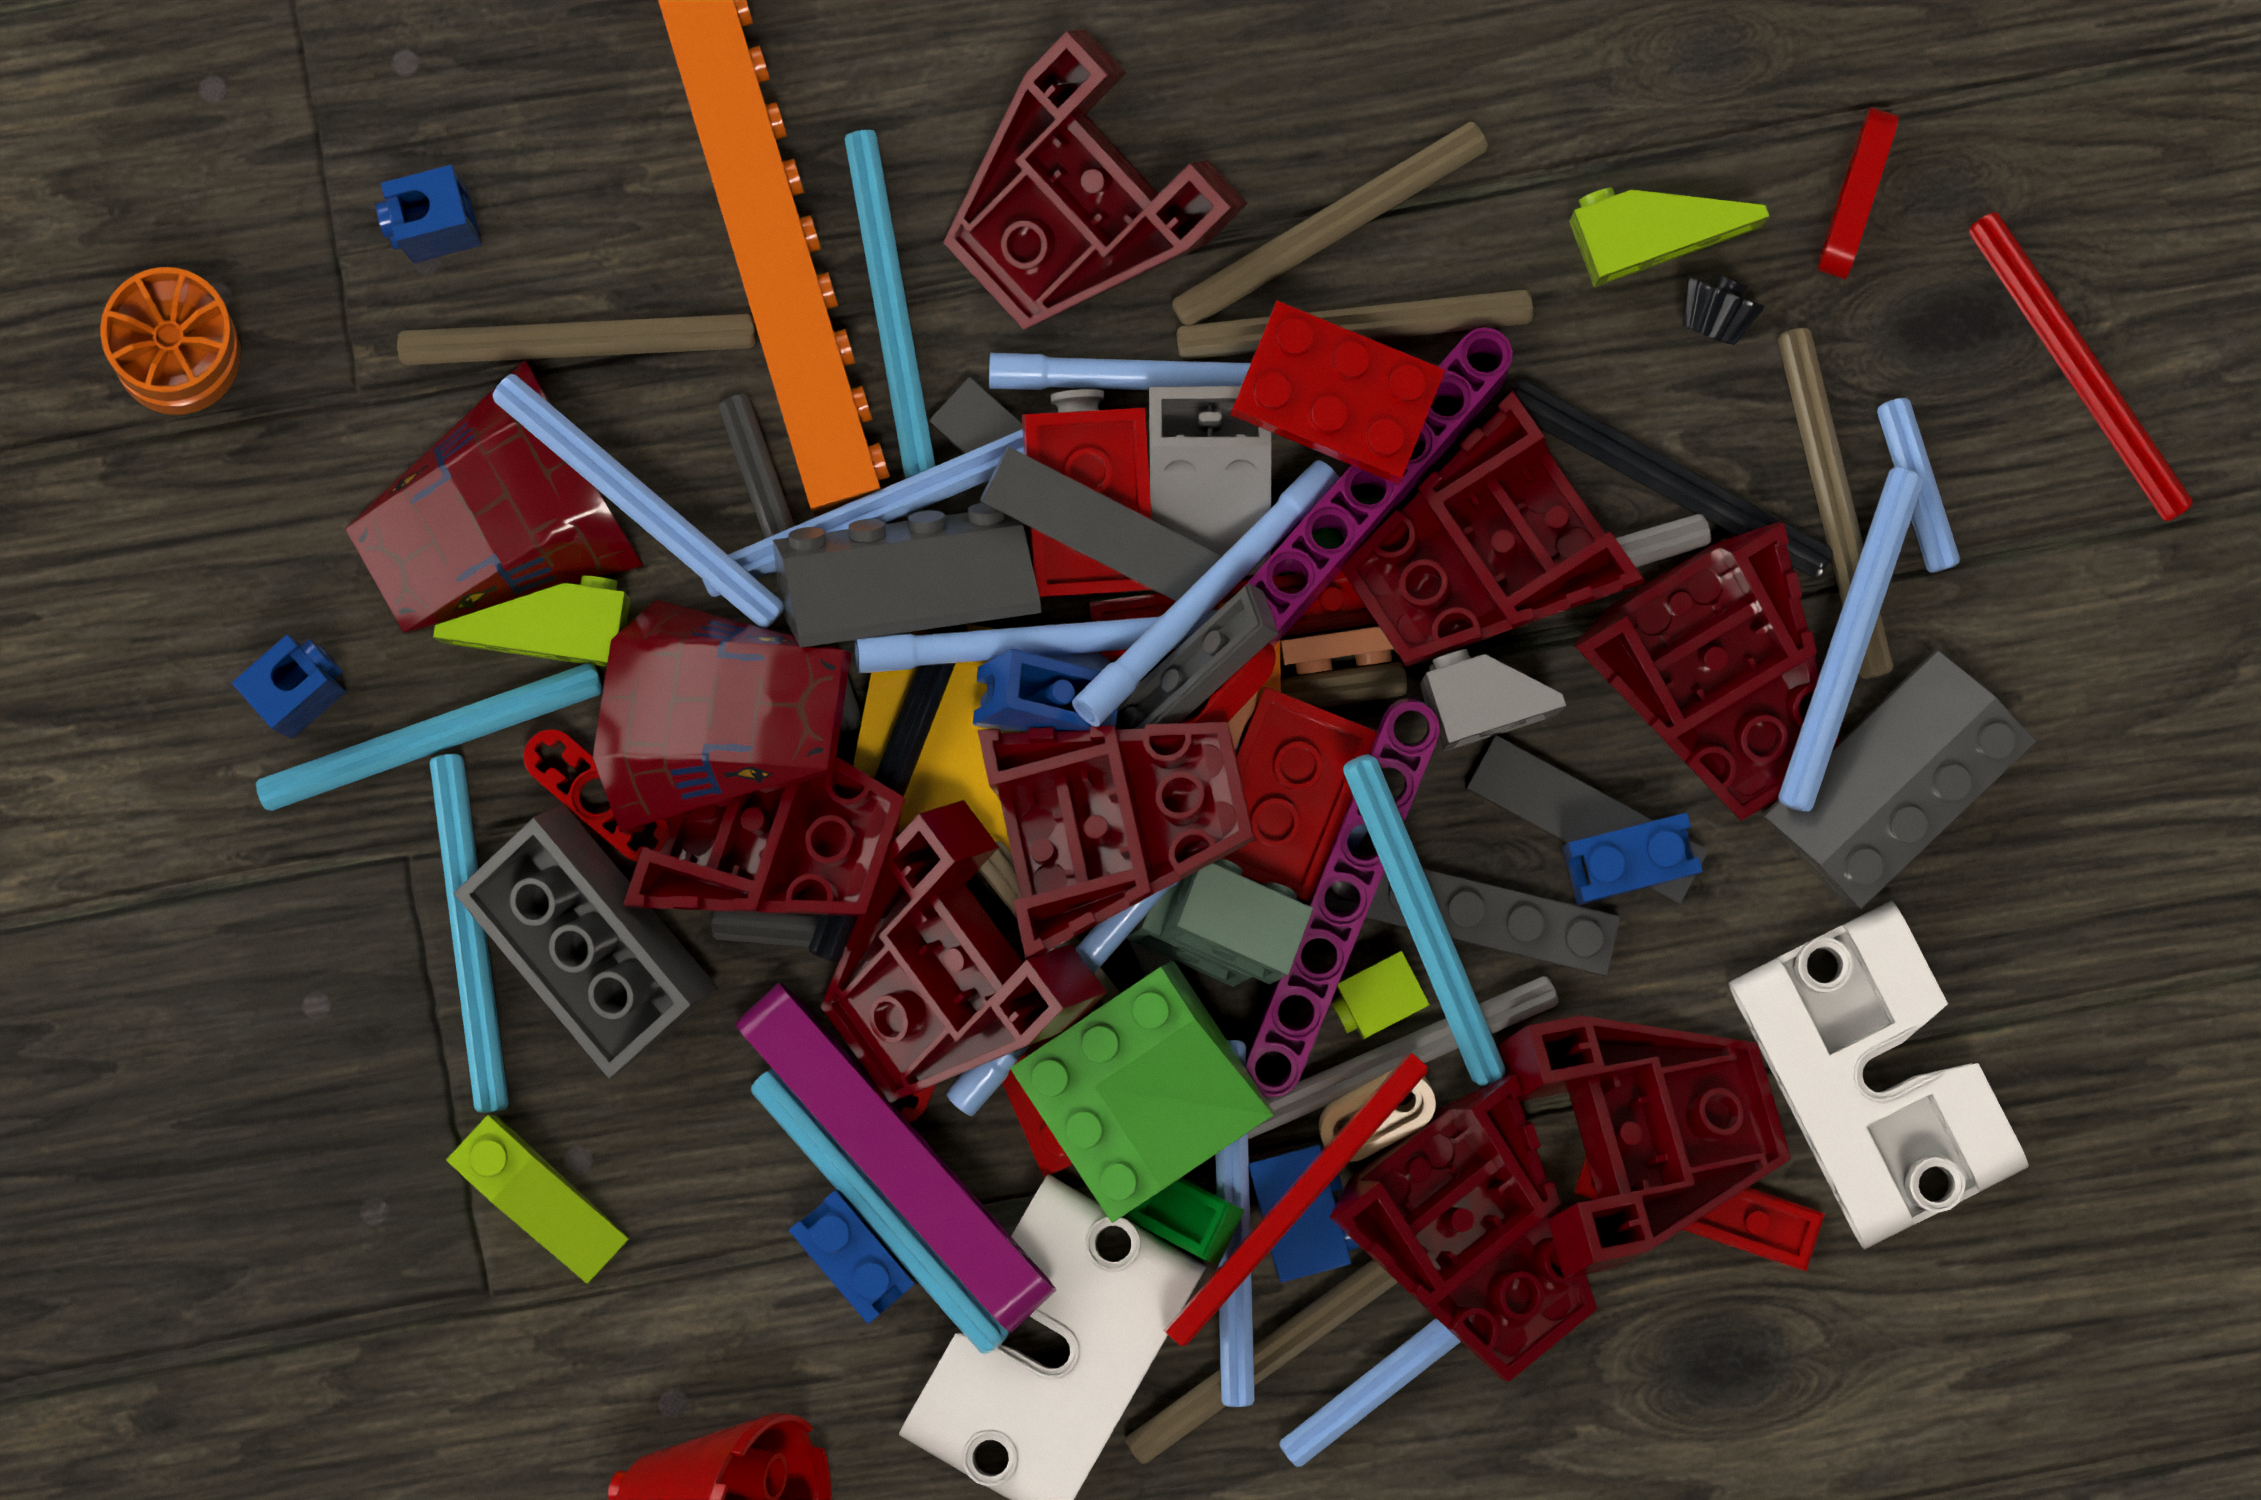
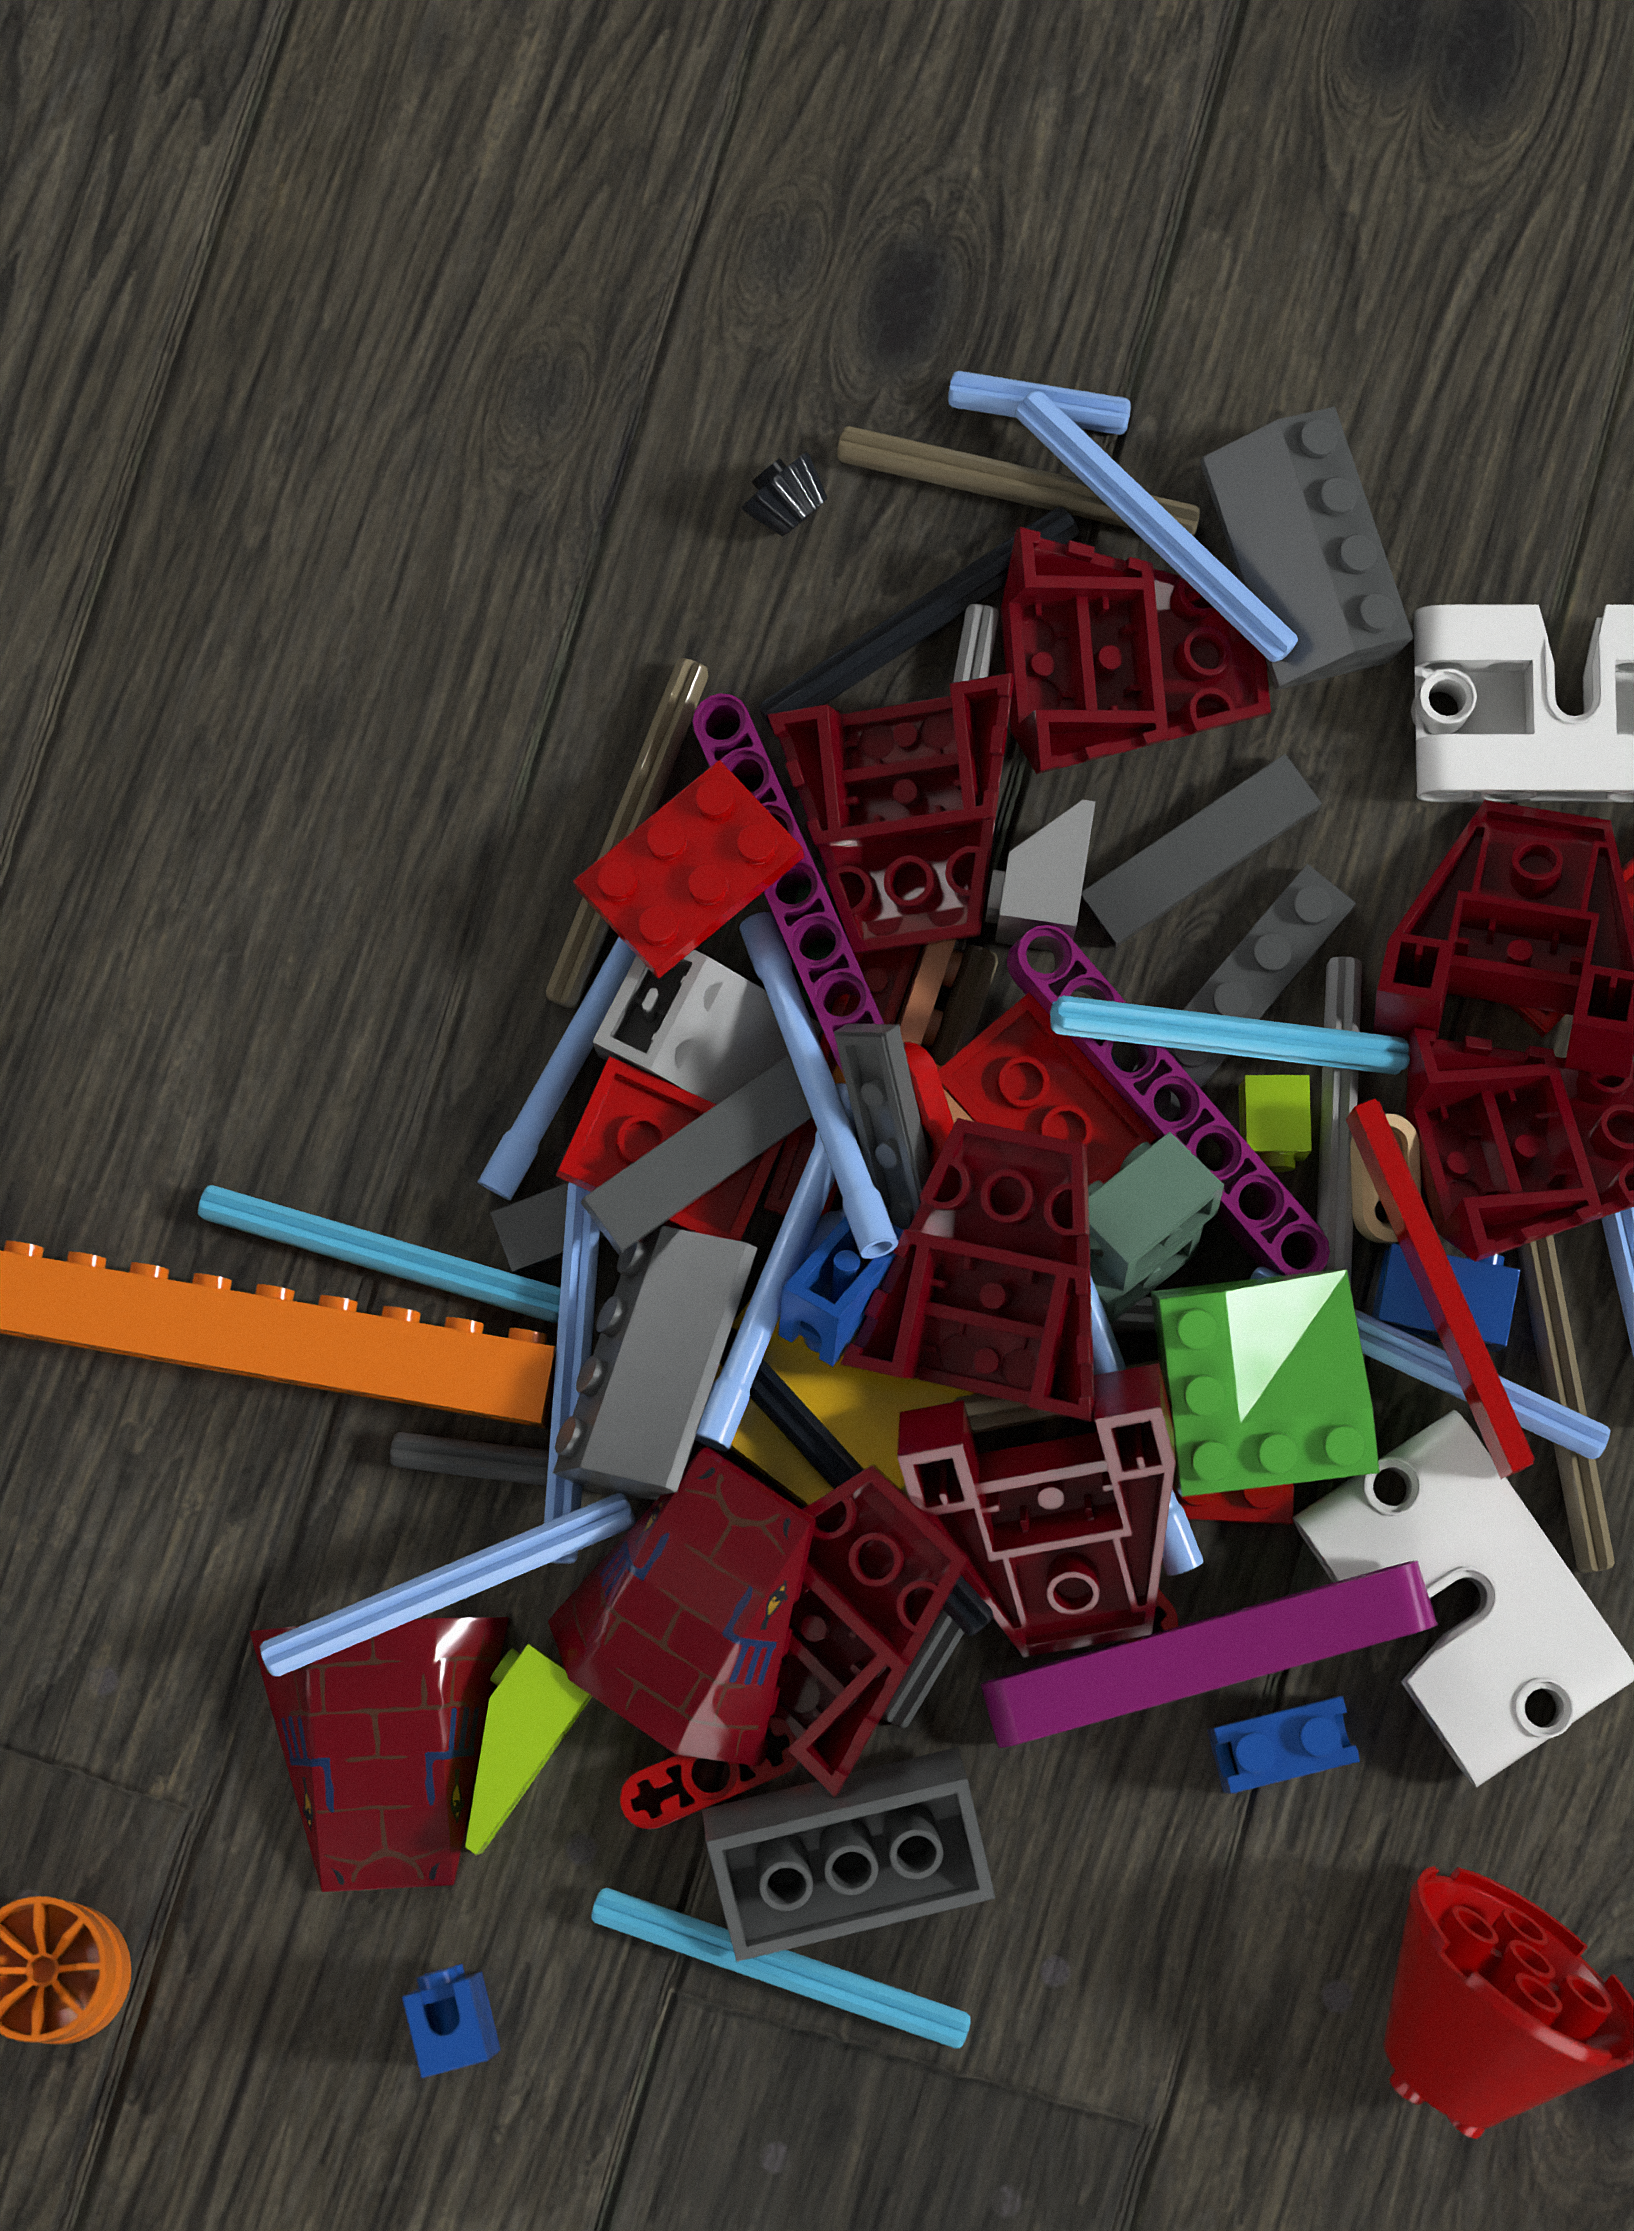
camera: 60 degrees left, 5 degrees down
medium azure axle [256,663,603,811] -> none
blue brick [375,165,482,263] -> none
dark tan axle [397,314,756,365] -> none
lime slope [446,1115,630,1284] -> none
medium azure axle [751,1069,1009,1354] -> none
dark red wedge [943,30,1248,330] -> none
light grey bush [1051,389,1104,413] -> none
green tile [1126,1177,1244,1266] -> none
dark tan axle [1172,122,1488,325] -> none
blue brick [1562,813,1703,906] -> none
lime slope [1569,187,1769,288] -> none
red beam [1817,107,1899,280] -> none
red axle [1969,212,2193,521] -> none

